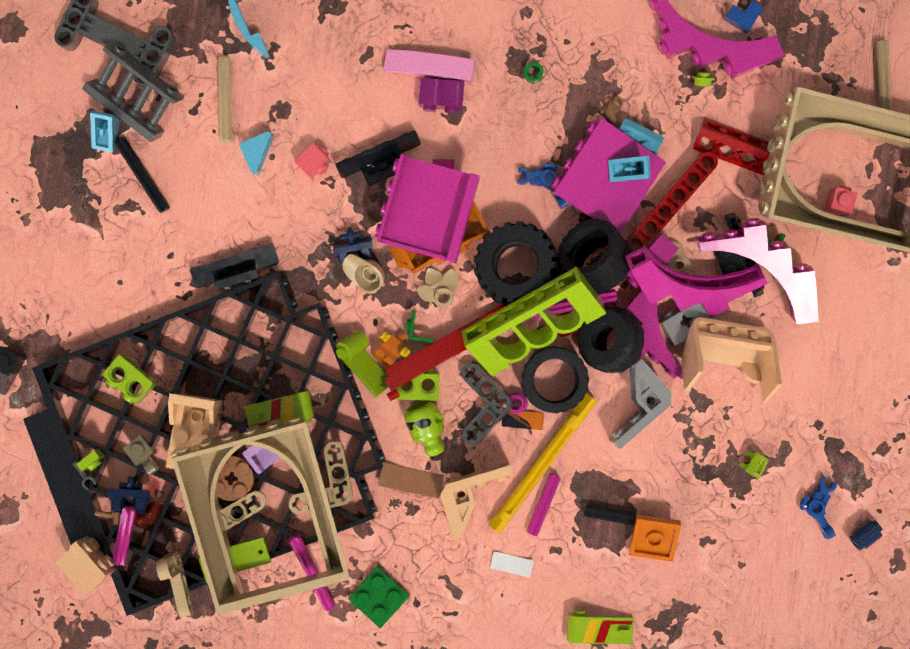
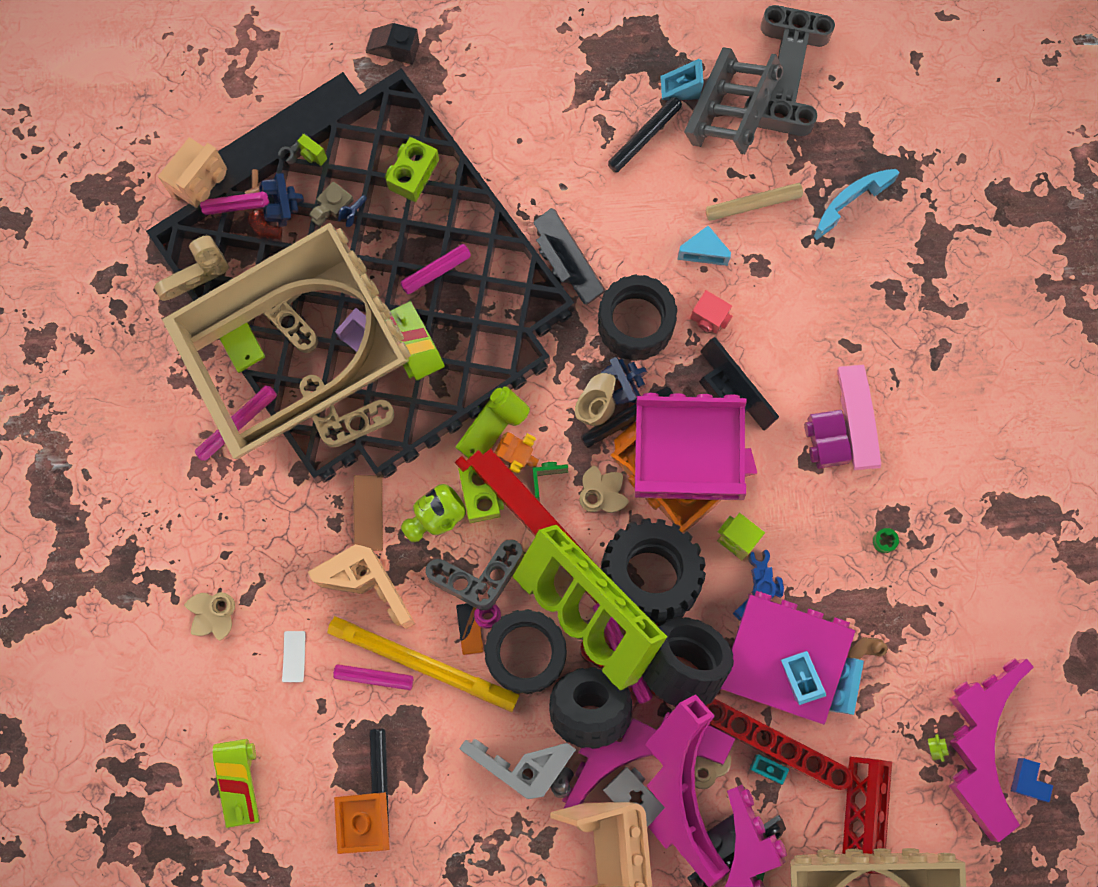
camera: 75 degrees right, 10 degrees down
light nougat bracket [166,393,222,469] -> none
nougat plate [218,456,255,501] -> none
green plate [348,566,410,629] -> none
none -> tan plate [184,592,235,641]
none -> dark blue hand [338,195,367,227]
none -> dark pink axle [401,244,471,295]
none -> flat silver arm [550,767,574,798]
none -> black axle [581,386,673,448]
none -> black tyre [597,274,678,361]
none -> lime brick [717,512,765,561]
none -> teal piece [749,754,789,785]

